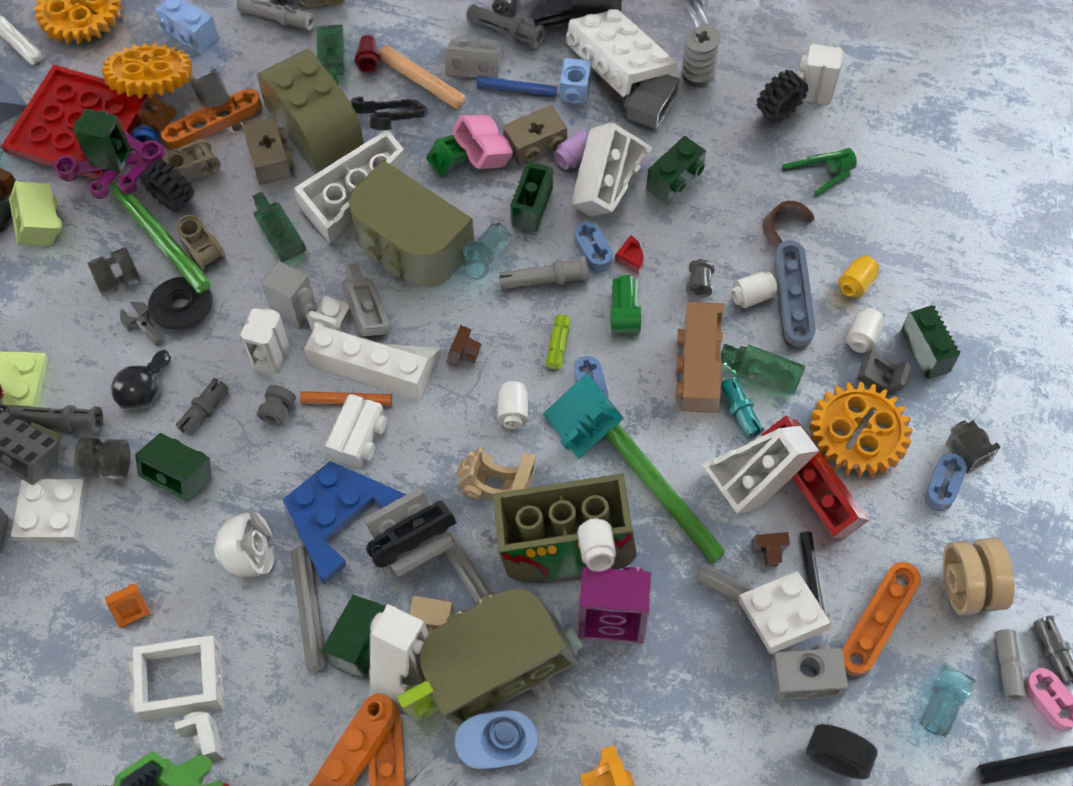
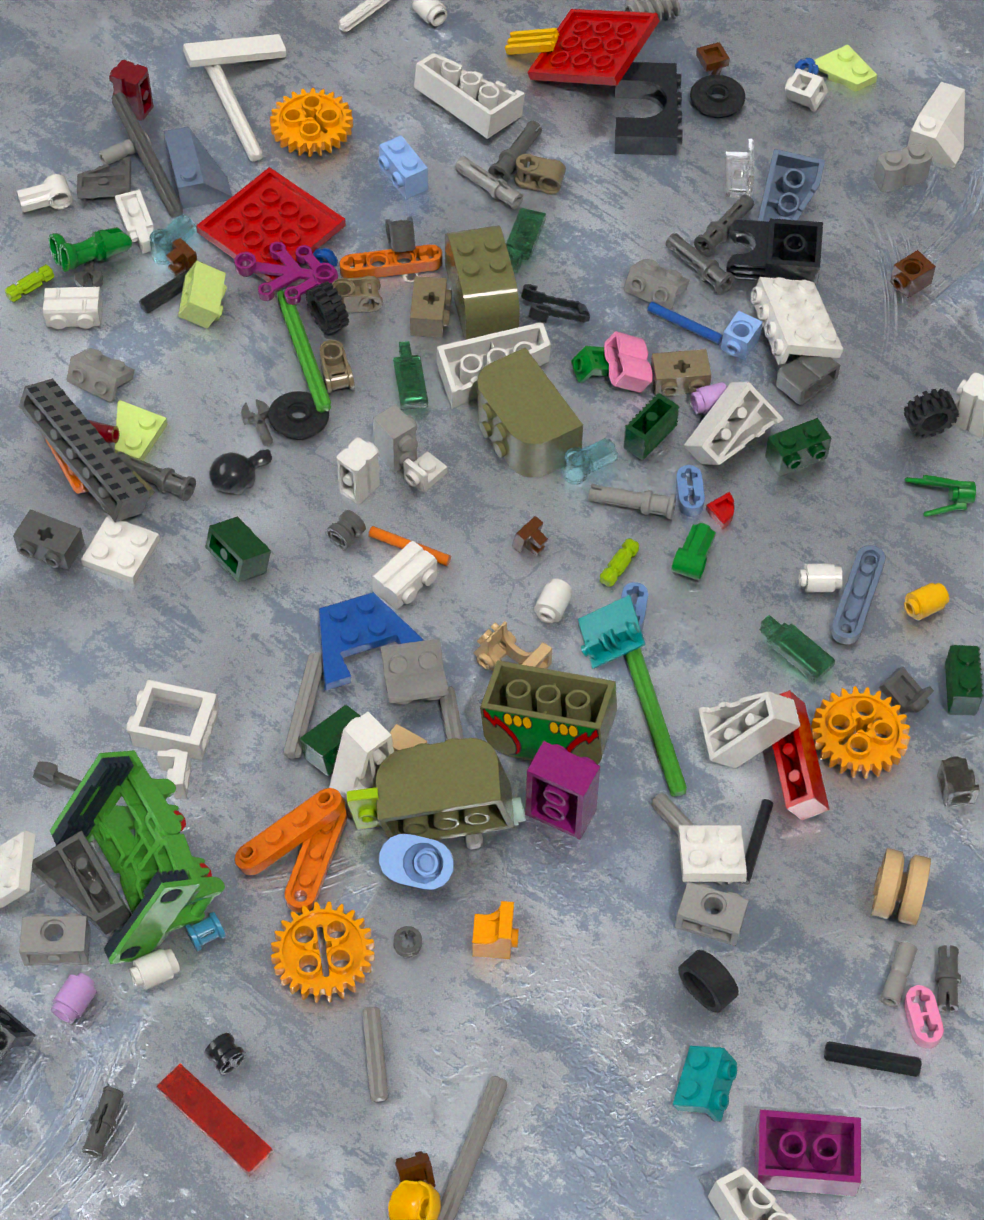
camera: 20 degrees right, 5 degrees down
dark green brick [73,109,132,173] -> none
clear smoke wheel [74,437,131,480] -> none
clear smoke wheel [87,246,141,297] -> none
light orange gear [102,42,193,98] -> none
orange tile [105,583,151,628] -> none
reddish brown tile [137,97,177,132] -> none
dark grey pin [175,378,229,437] -> none
white cylinder [214,512,275,578] -> none
white wedge [304,324,442,401] -> none
light grey hinge [342,263,390,337] -> none
dark red cone [354,35,381,74] -> none
black hinge [365,500,457,568] -> none
light nougat axle [379,45,465,109] -> none
white brick [577,519,616,571] -> none
medium nougat wedge [675,302,724,413] -> none
light grey piece [682,25,720,83] -> none
dark grey bush [686,259,715,298] -> none
teal pin [721,377,765,439] -> none
reddish brown tile [751,532,790,568] -> none
reddish brown helmet [762,201,815,247] -> none
orange plate [842,562,921,677] -> none
white brick [846,308,884,353] -> none
clear light blue piece [919,663,976,737] -> none
medium blue beam [925,453,967,511] -> none

